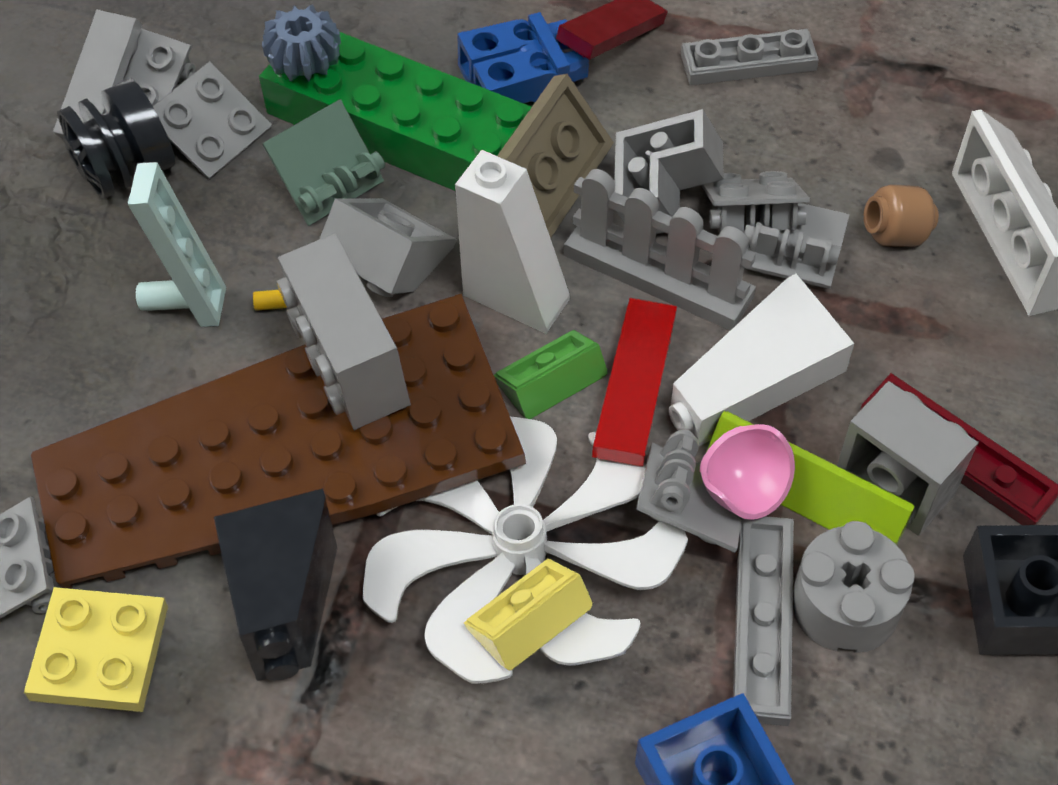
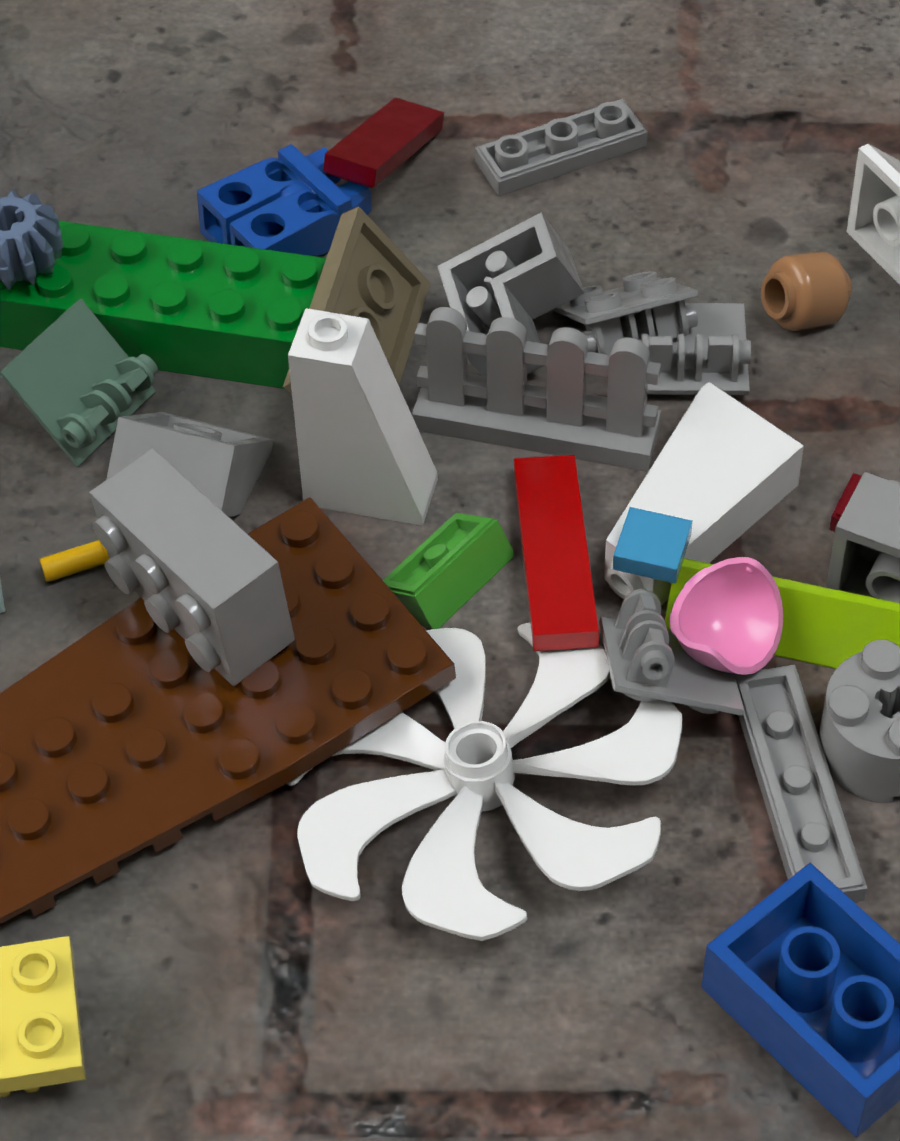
camera: 15 degrees left, 5 degrees down
black slope [214,488,338,681] -> none
light yellow slope [464,559,592,670] -> none
none -> dark azure tile [613,507,693,584]

